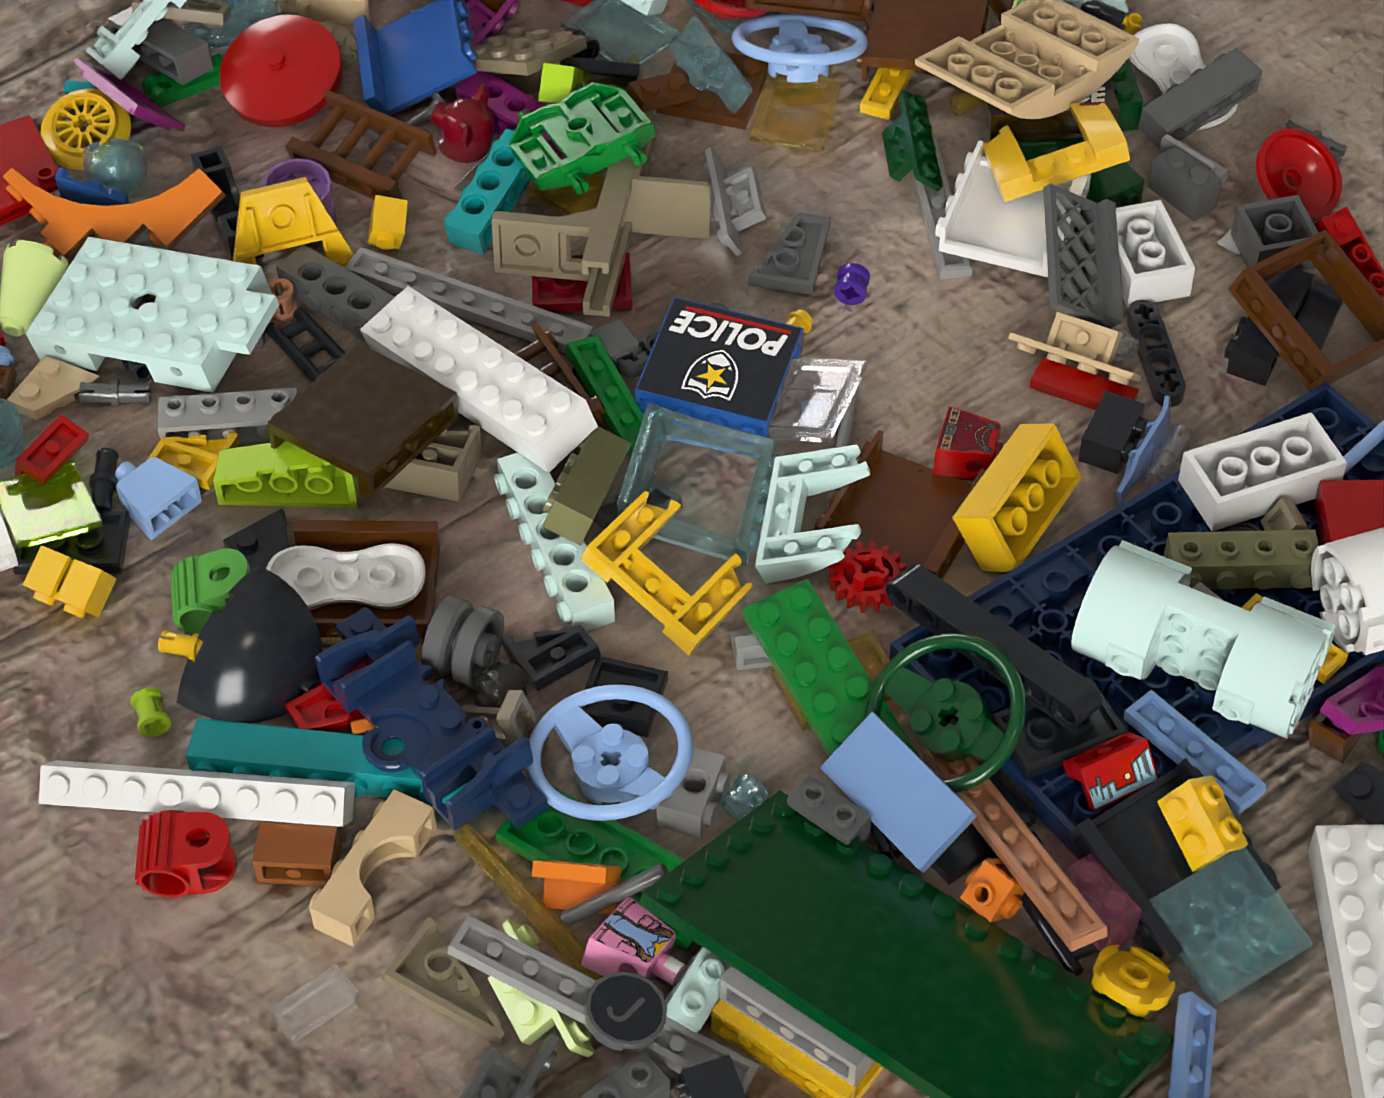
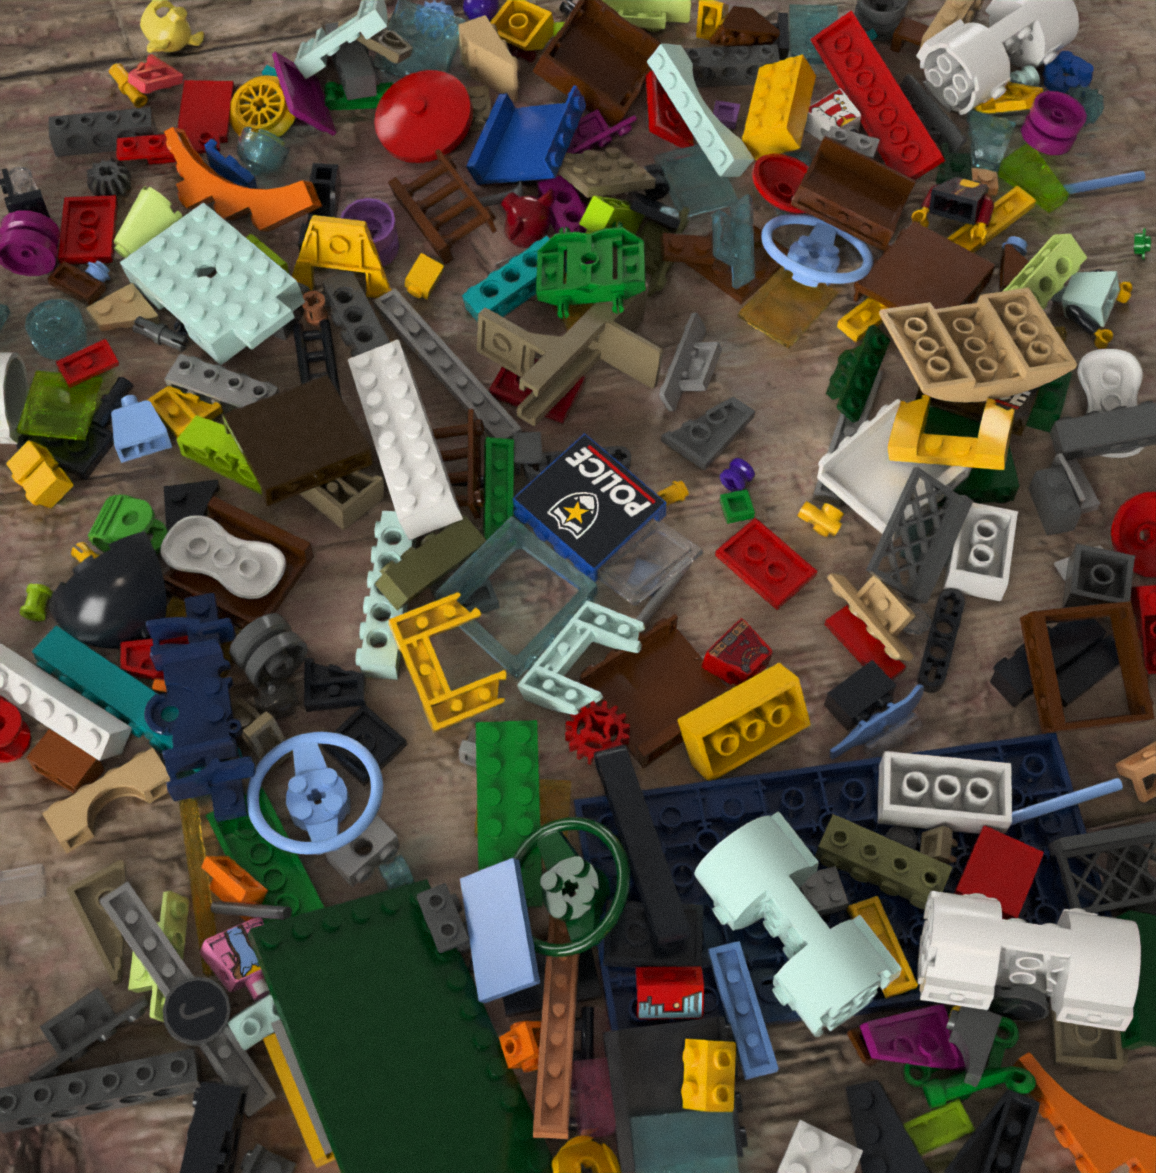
camera: 25 degrees right, 10 degrees up
none -> red tile [715,517,817,610]
none -> green plate [719,489,755,524]
none -> yellow plate [797,501,844,538]

